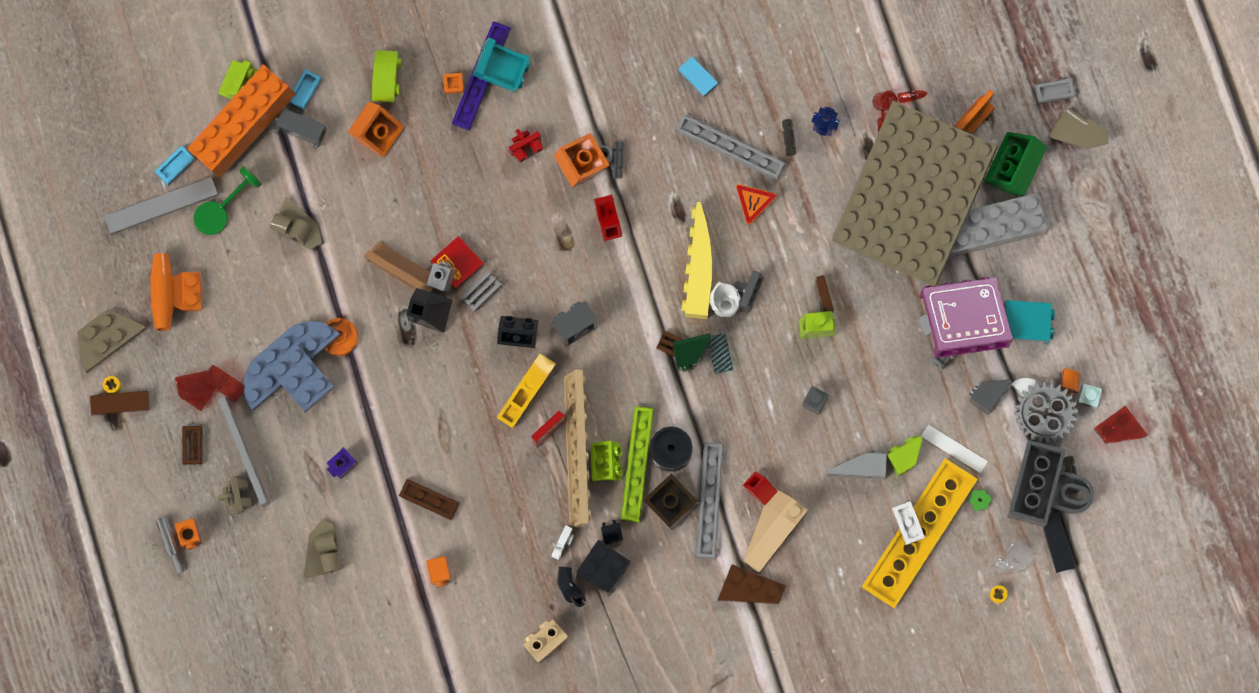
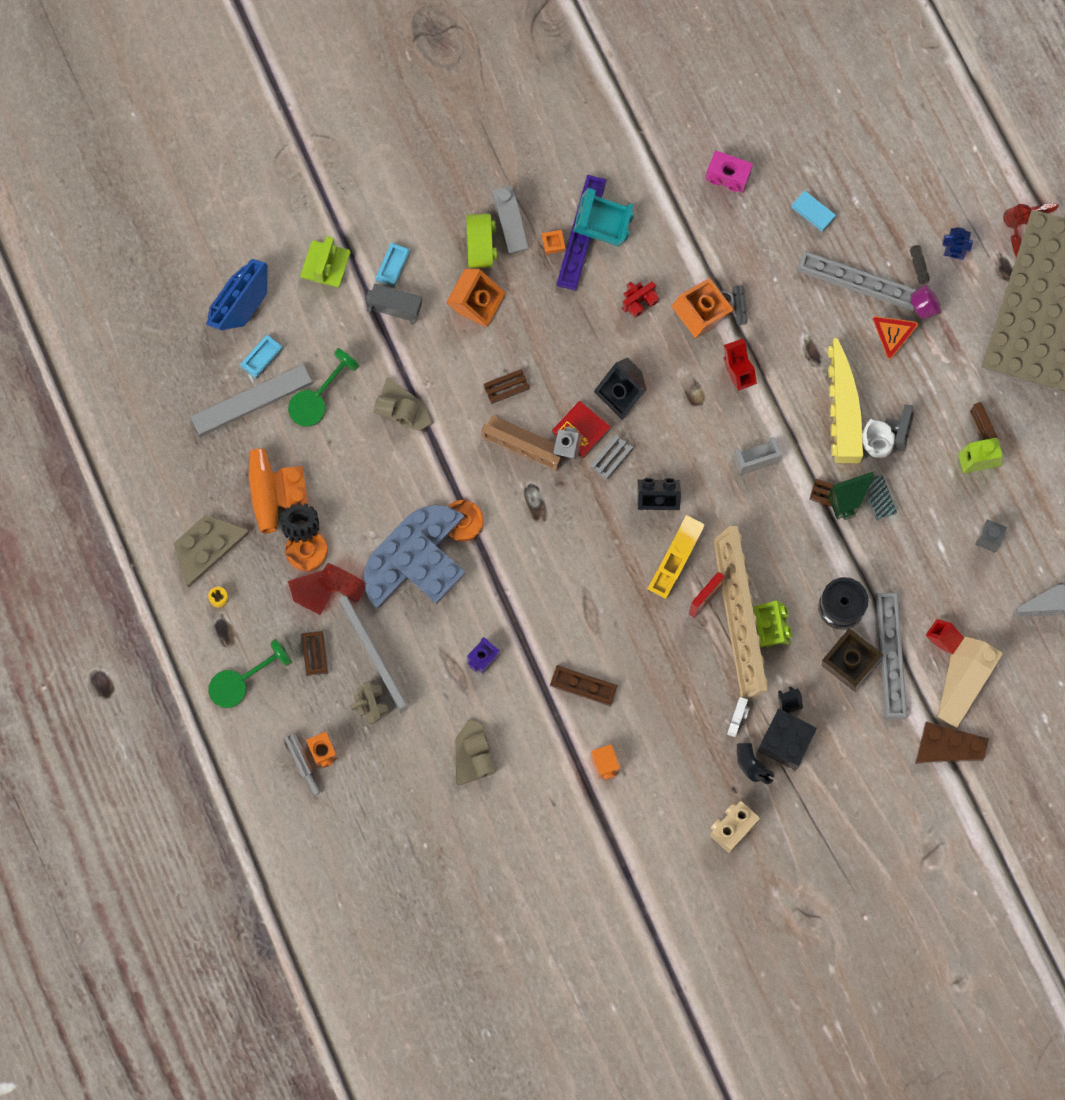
camera: 10 degrees left, 5 degrees down
reddish brown tile [90,391,150,416] -> none
orange brick [187,64,296,178] -> none
black slope [406,288,453,333] -> none
dark grey brick [552,301,598,348] -> none
lime tile [621,406,654,523] -> none
none -> blue wedge [206,259,268,331]
none -> green piece [208,638,293,708]
none -> black tyre [280,503,319,543]
none -> orange tile [285,532,328,572]
none -> reddish brown tile [483,369,530,404]
none -> light grey slope [492,185,528,254]
none -> black slope [593,357,647,420]
none -> dark pink brick [705,150,753,193]
none -> light grey panel [733,437,782,475]
none -> magenta hair [910,285,942,319]

